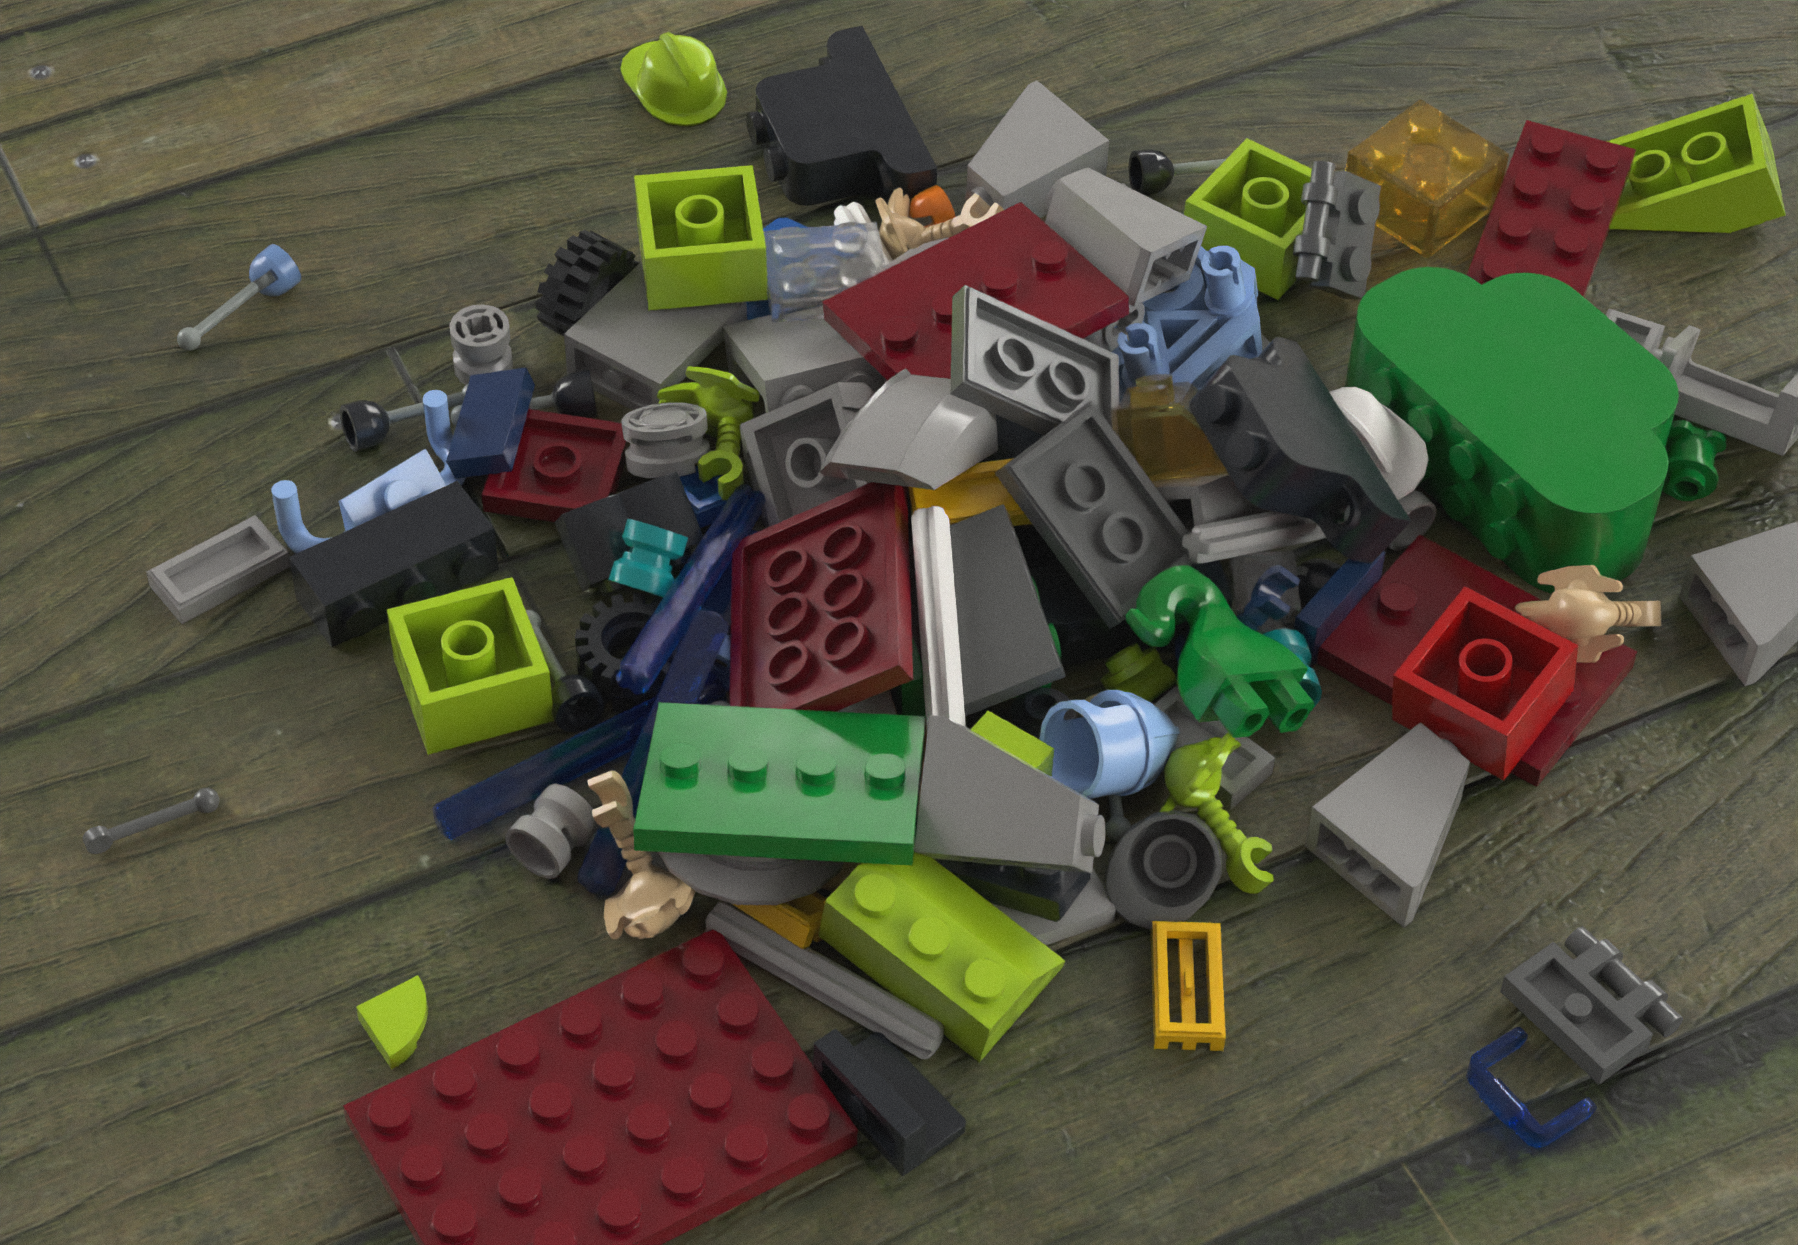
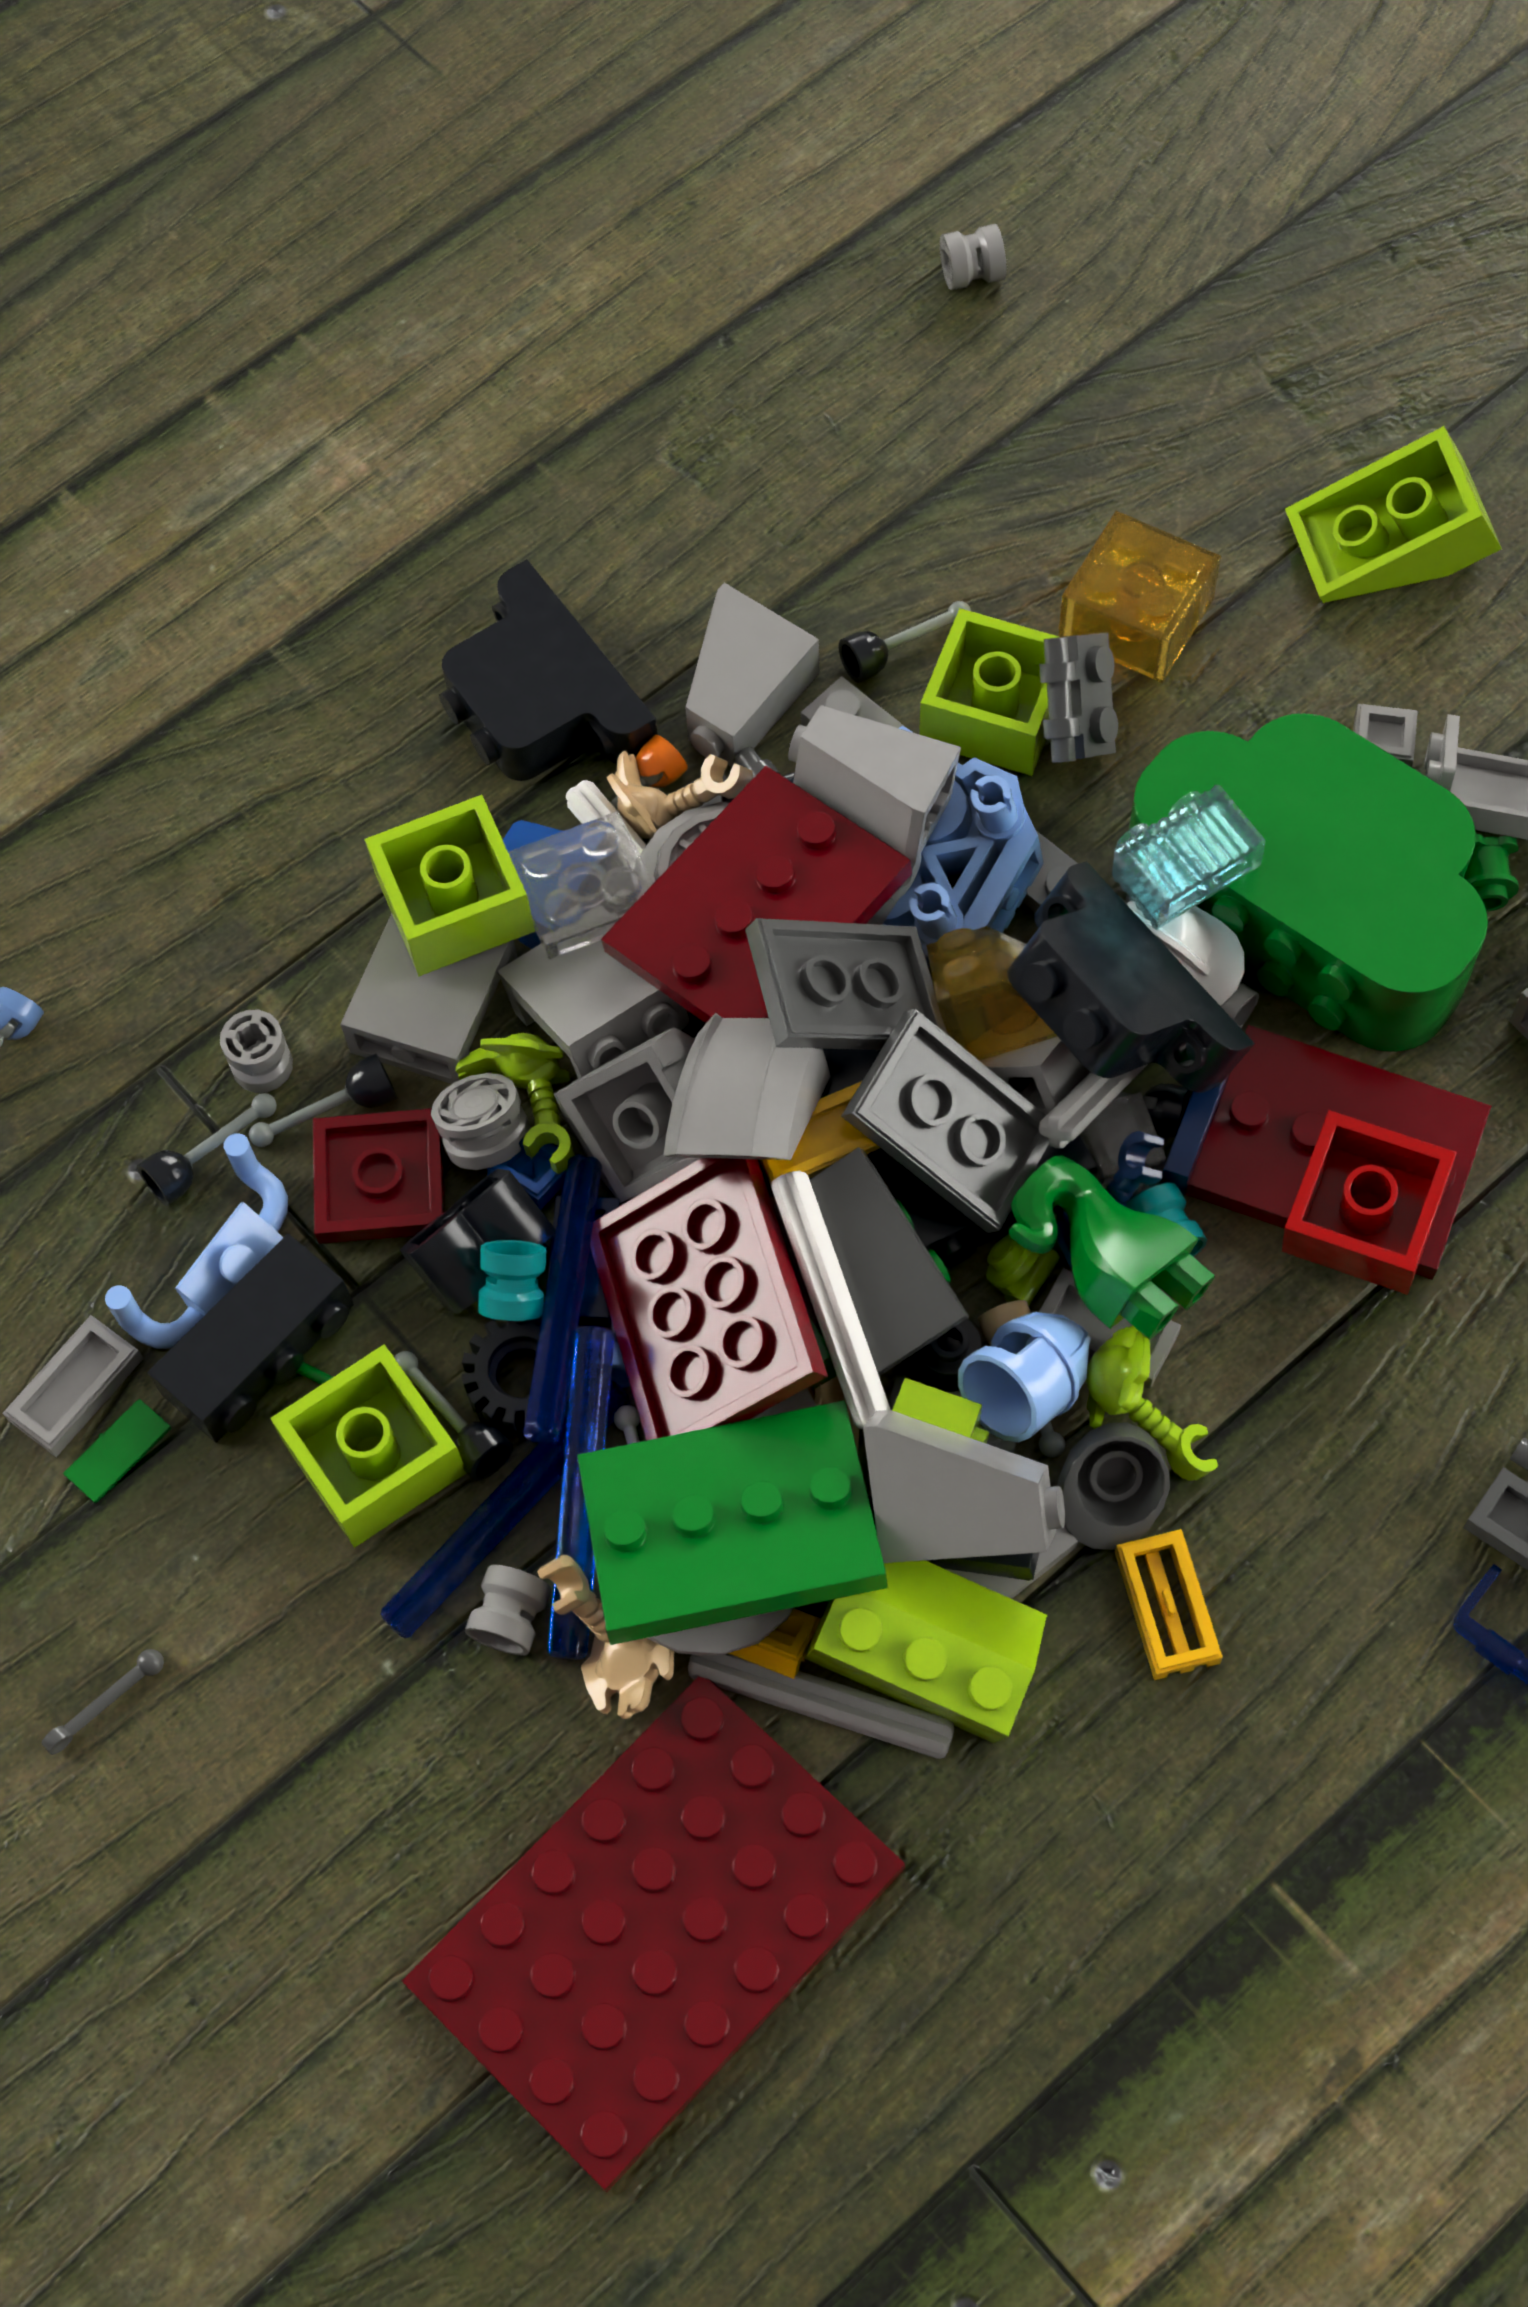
camera: 10 degrees left, 15 degrees up
lime tile [356,975,428,1070] -> none
dark blue tile [446,367,535,479] -> none
black tyre [535,230,638,336] -> none
lime piece [620,32,727,126] -> none
black panel [814,1028,966,1176] -> none
light grey slope [1305,723,1470,928] -> none
dark red plate [1466,120,1636,298] -> none
tan piece [1515,565,1662,663] -> none
none -> green window [63,1398,172,1504]
none -> clear light blue brick [1112,785,1266,930]

